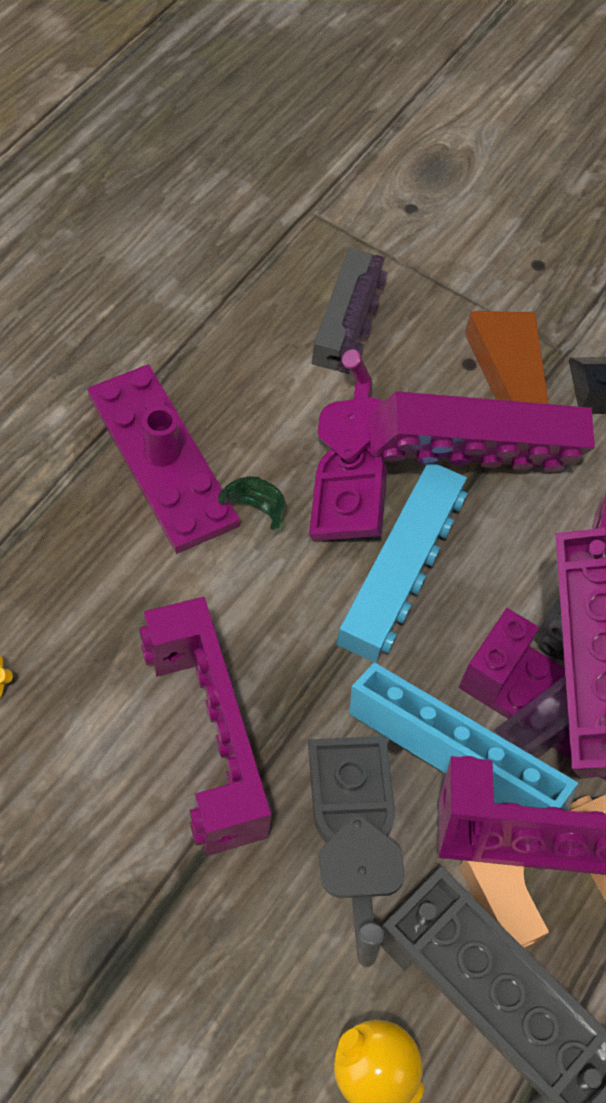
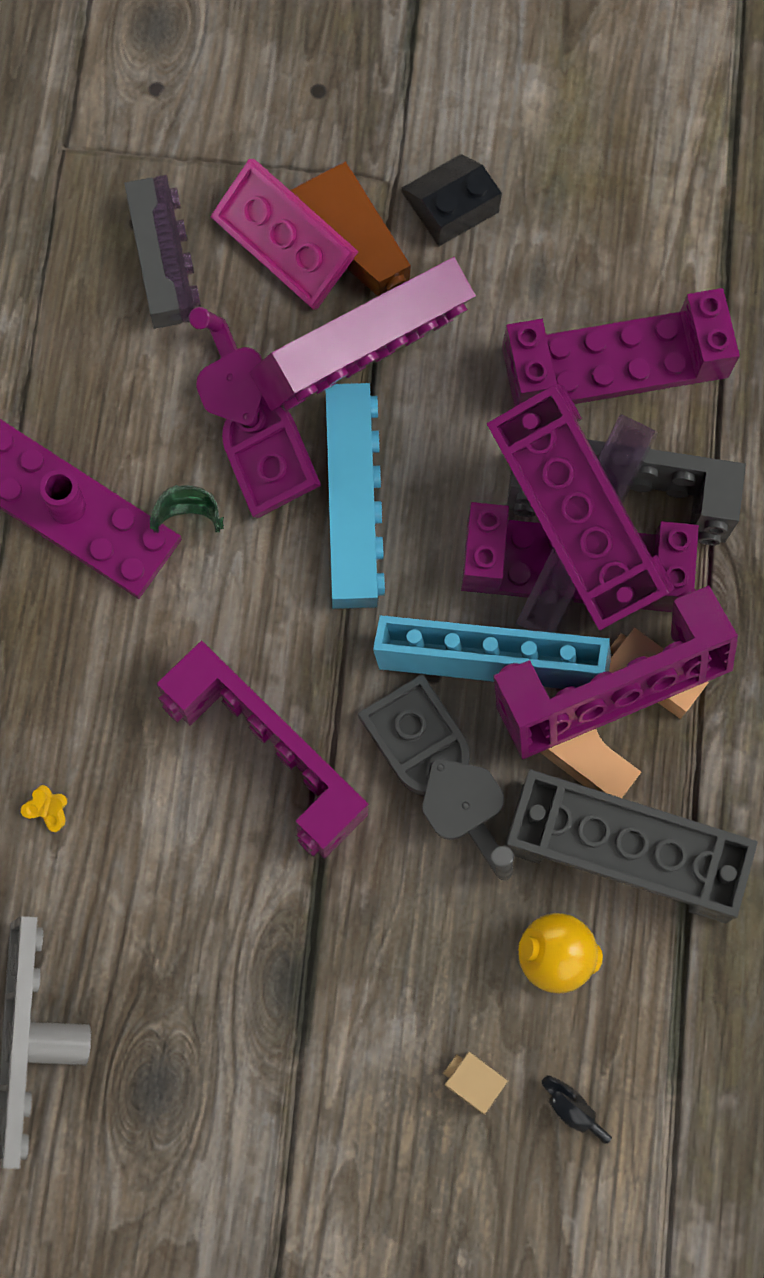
camera: 25 degrees left, 15 degrees up
none -> dark pink tile [210,159,358,309]

